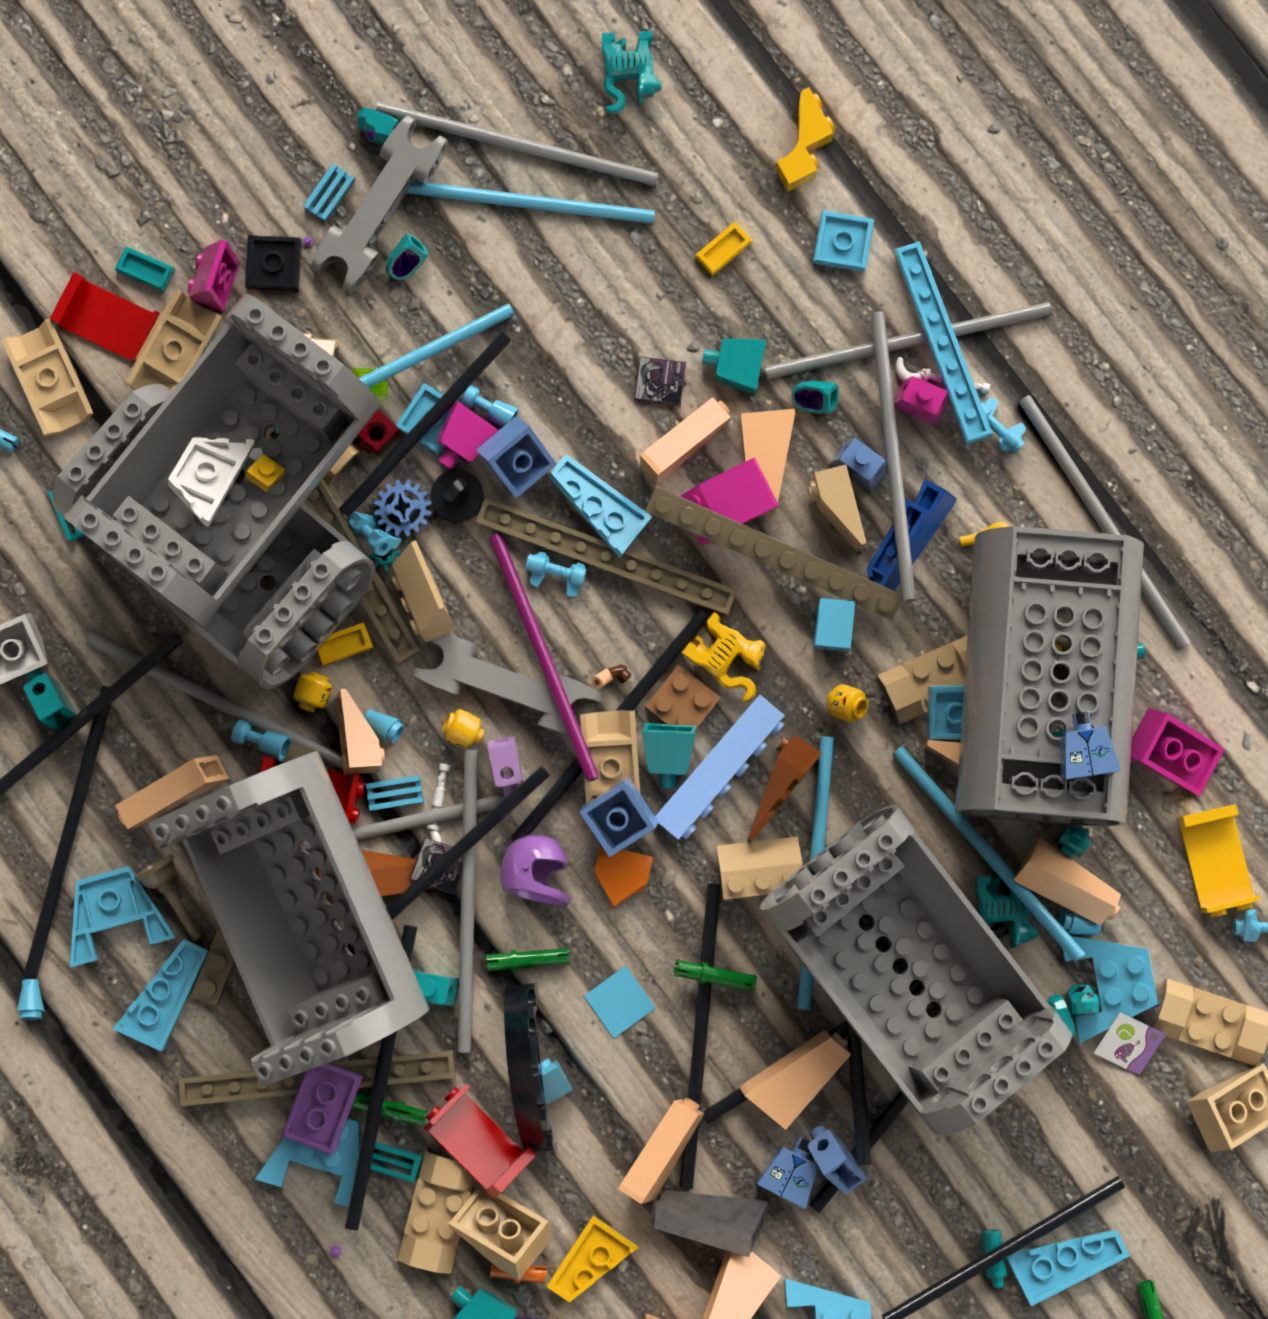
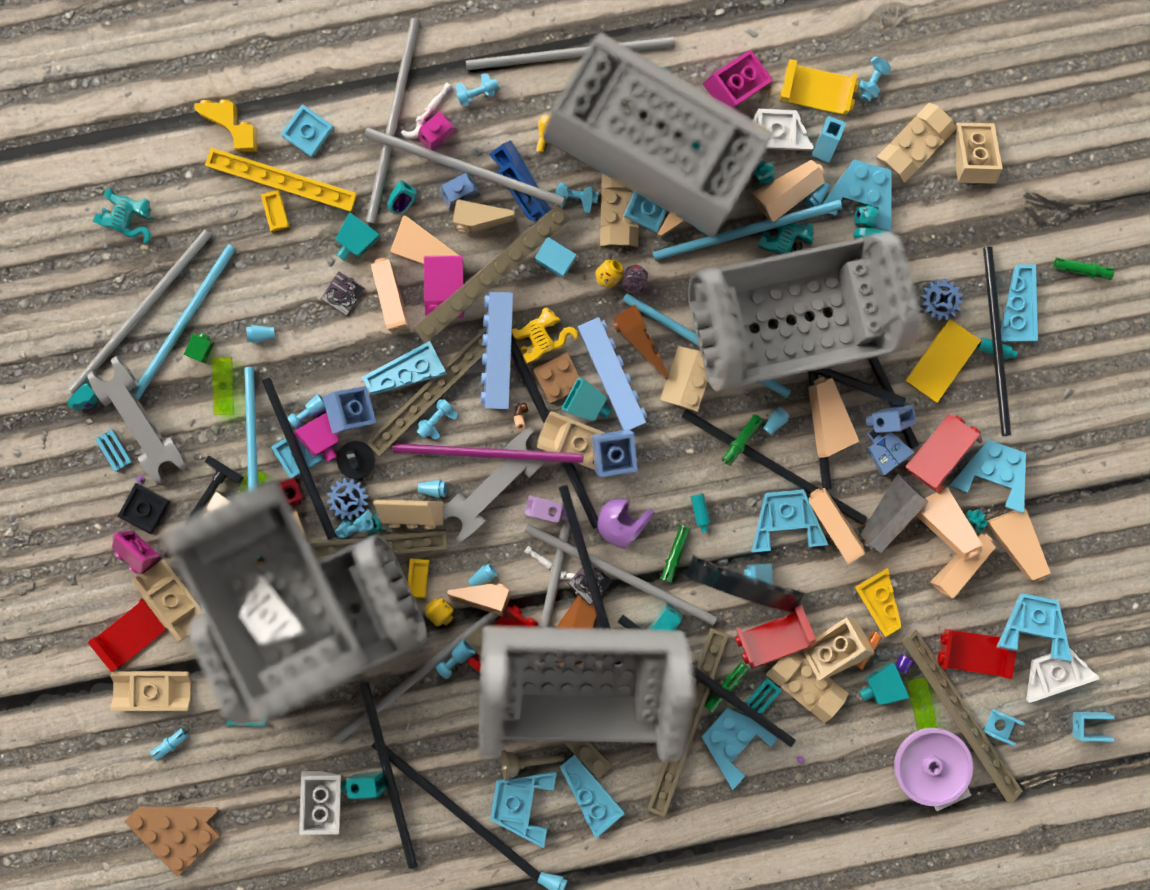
camera: 70 degrees left, 5 degrees up
teal tile [115,246,175,293] -> none
light nougat slope [115,755,229,829] -> none
yellow plate [245,454,286,493] -> none
medium lavender tile [281,1063,363,1155] -> none
medium azure tile [366,775,424,811] -> none
rock [386,234,428,280] -> none
yellow head [441,709,484,749] -> none
medium azure sticker [584,966,656,1038] -> none
orange slope [594,845,653,908] -> none
medium azure tile [894,241,993,445] -> none
medium blue torso [1061,712,1121,781] -> none
sticker [1094,1012,1166,1075] -> none
none -> black piece [164,455,244,559]
none -> green brick [183,333,214,364]
none -> yellow plate [205,148,357,213]
none -> clear neon green tile [212,357,234,415]
none -> medium azure cone [246,325,275,344]
none -> medium azure cone [418,480,447,499]
none -> light blue brick [480,291,513,409]
none -> medium azure piece [556,183,599,213]
none -> head [622,265,648,293]
none -> teal cylinder [690,493,710,533]
none -> medium azure wing [751,489,828,552]
none -> white wing [753,109,813,151]
none -> medium azure cone [763,406,791,435]
none -> medium azure slope [811,116,846,163]
none -> yellow tile [905,319,981,403]
none -> panel [906,414,983,494]
none -> medium blue gear [920,279,963,321]

